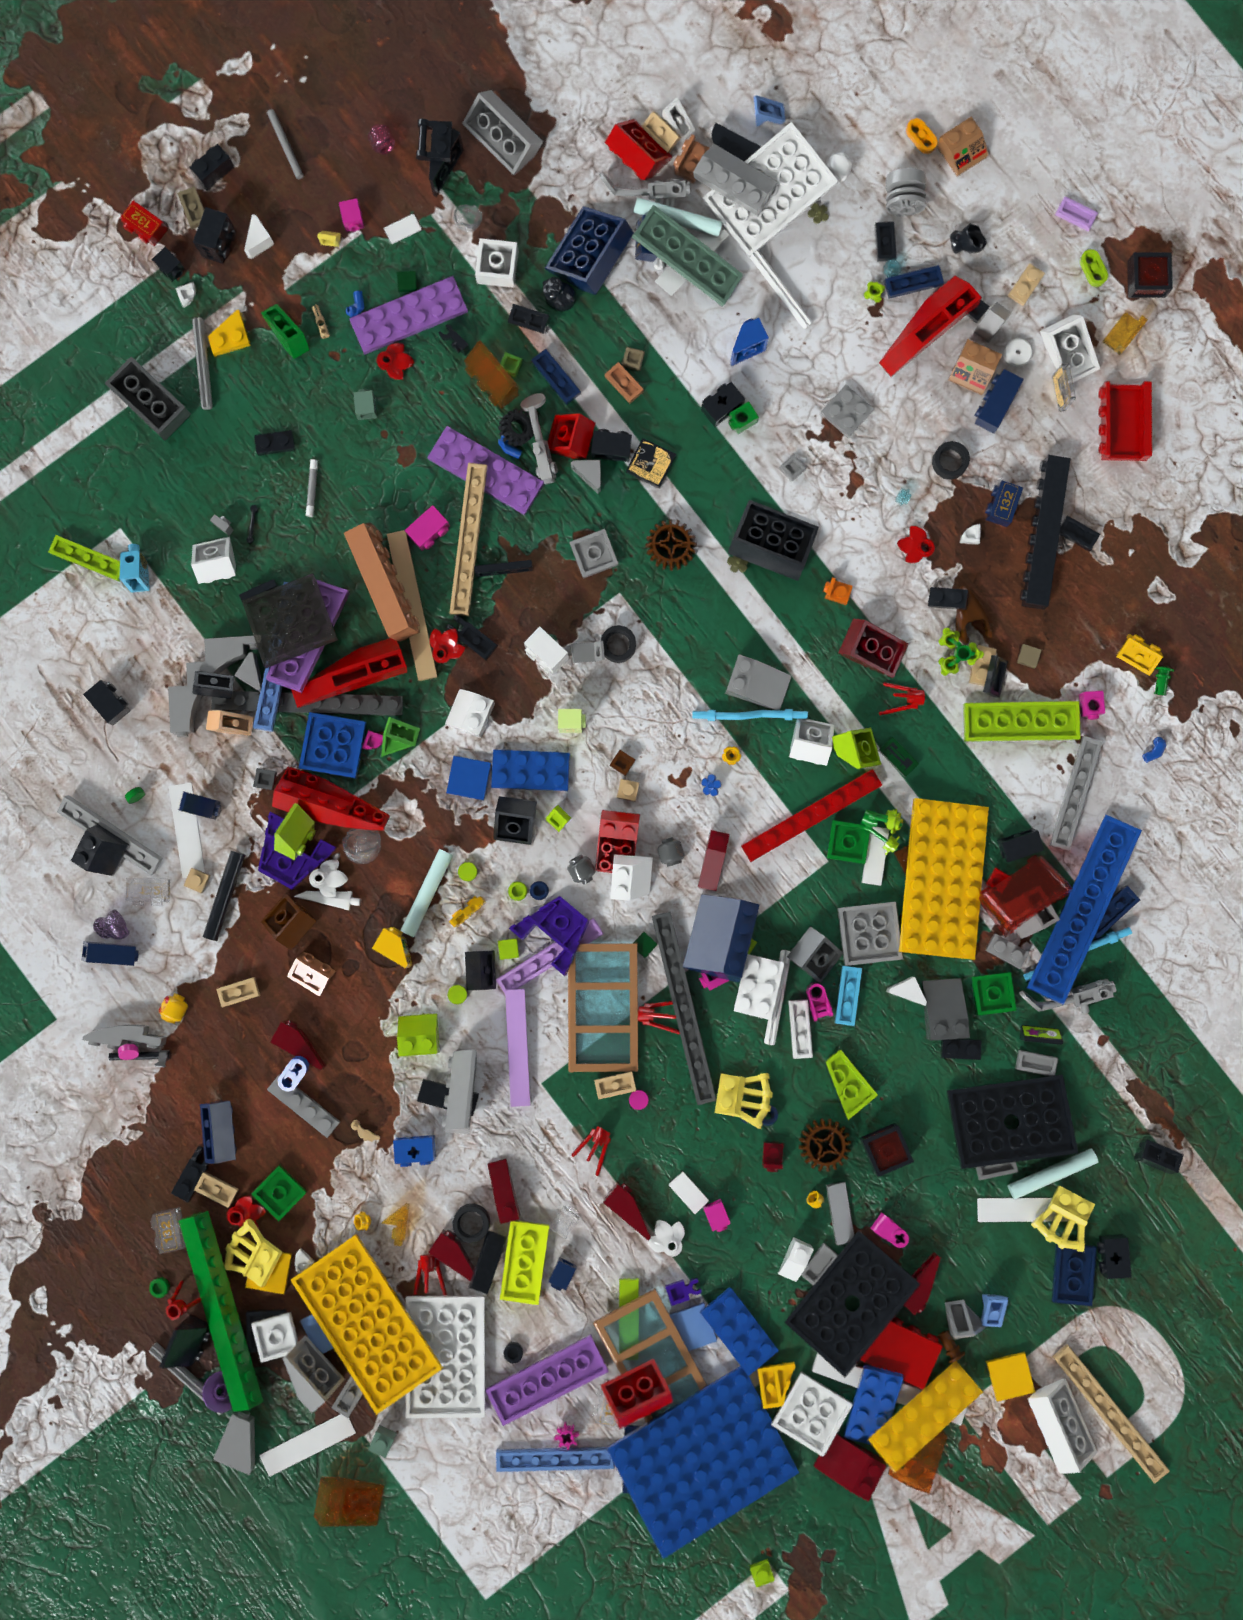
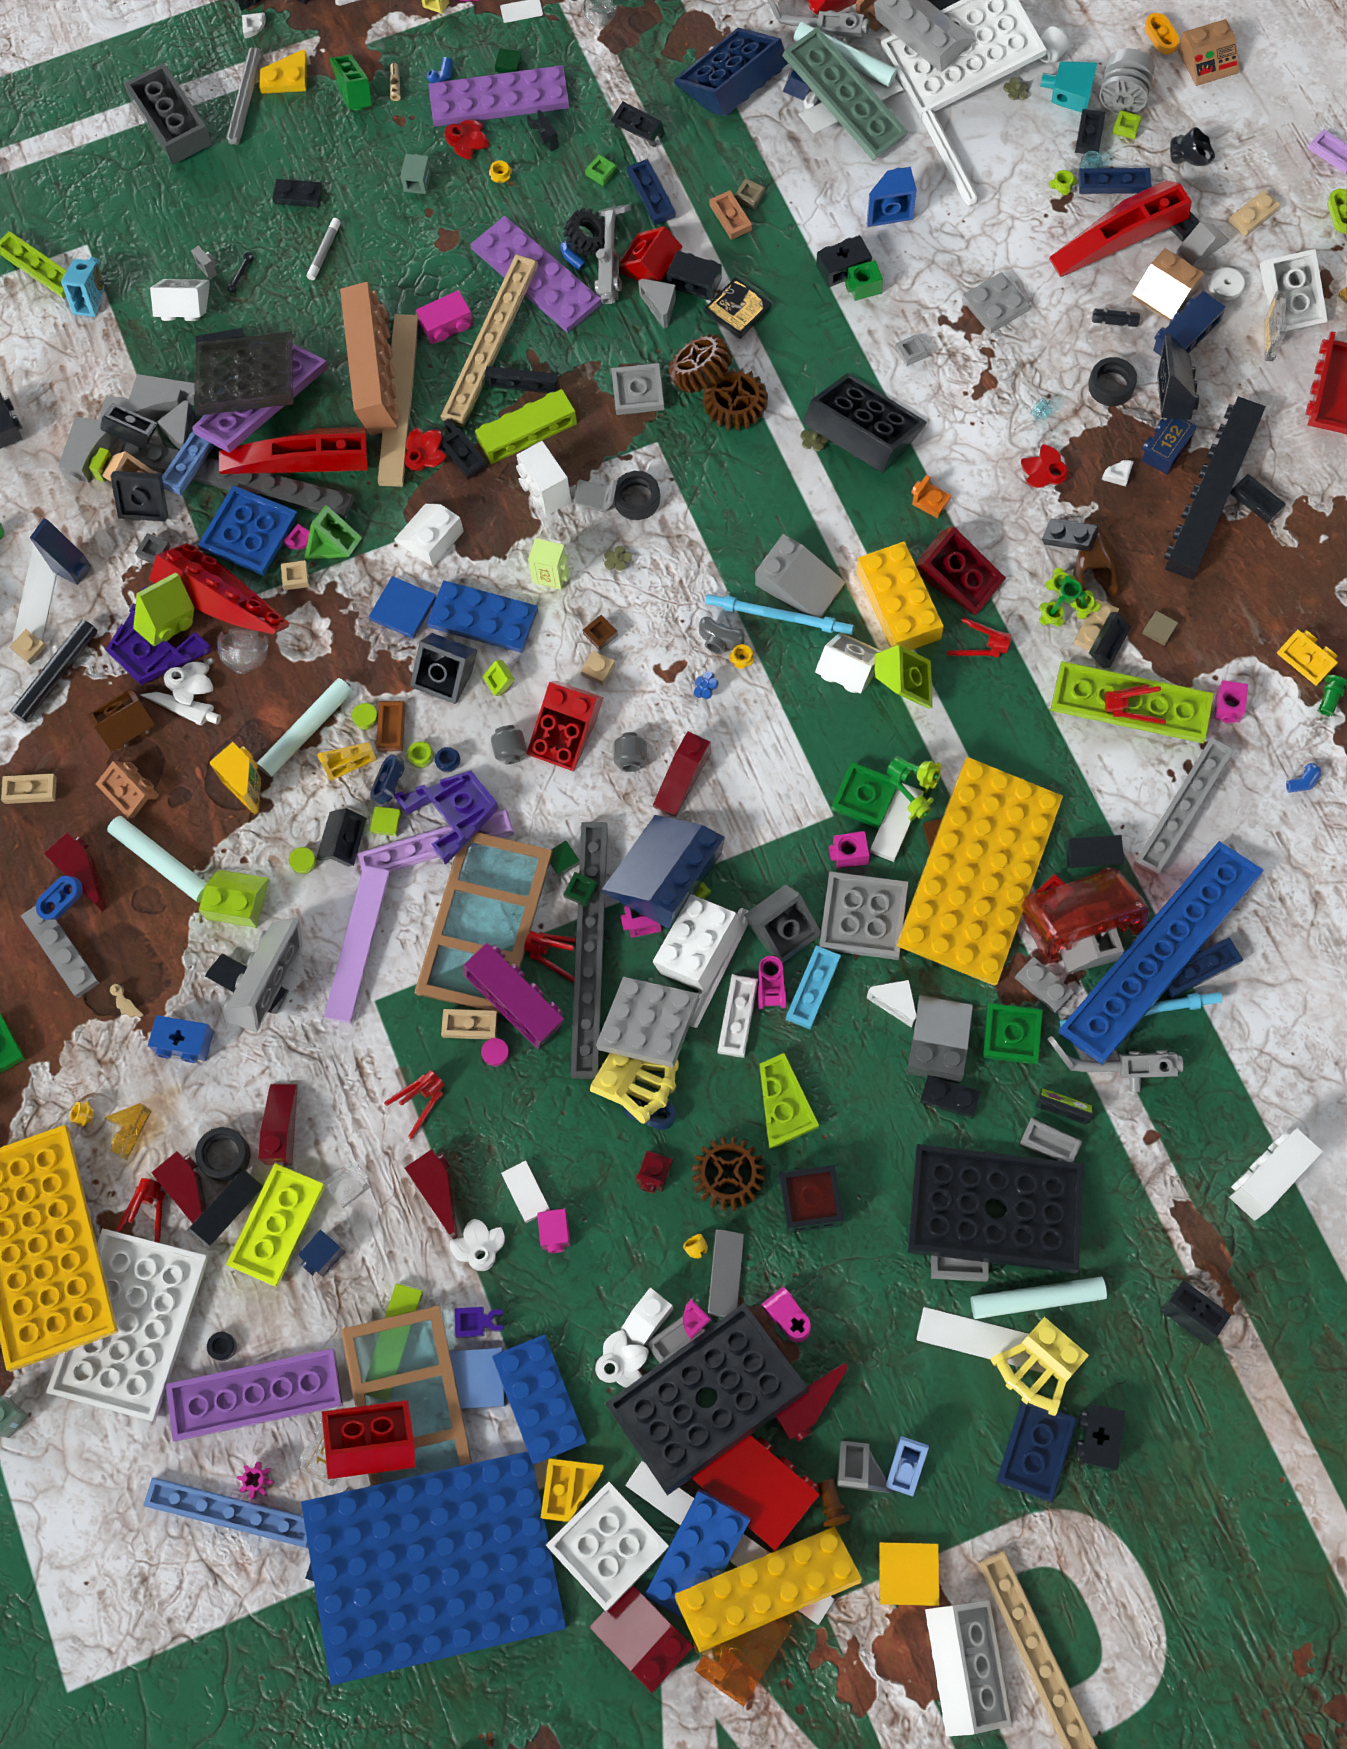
camera: 20 degrees right, 15 degrees down
clear orange slope [464,340,519,409] -> none
white brick [475,238,518,288] -> none
black hair [542,277,576,312] -> none
white slope [611,854,653,901] -> none
red plate [741,769,882,862] -> none
dark green tile [878,737,919,778] -> none
none -> lime plate [89,447,112,482]
none -> light aqua piece [107,816,207,903]
none -> black plate [110,471,169,522]
none -> tan plate [281,560,309,590]
none -> dark blue plate [370,754,405,804]
none -> dark orange tile [376,701,406,751]
none -> magenta brick [462,942,564,1050]
none -> lime brick [475,389,577,465]
none -> yellow plate [489,160,512,183]
none -> dark green tile [563,872,599,907]
none -> white plate [595,1330,649,1388]
none -> light grey plate [596,977,700,1068]
none -> olive plant [604,546,632,571]
none -> reddish brown gear [668,334,733,394]
none -> dark pink tile [683,1299,711,1340]
none -> dark grey piece [699,617,745,654]
none -> dark pink brick [829,831,869,869]
none -> yellow brick [856,541,944,650]
none -> teal torso [1040,61,1097,113]
none -> black axle [1092,308,1140,327]
none -> red plant [1105,684,1166,724]
none -> lime tile [1112,110,1142,140]
none -> black slope [1157,334,1199,420]
none -> white brick [1229,1128,1323,1221]

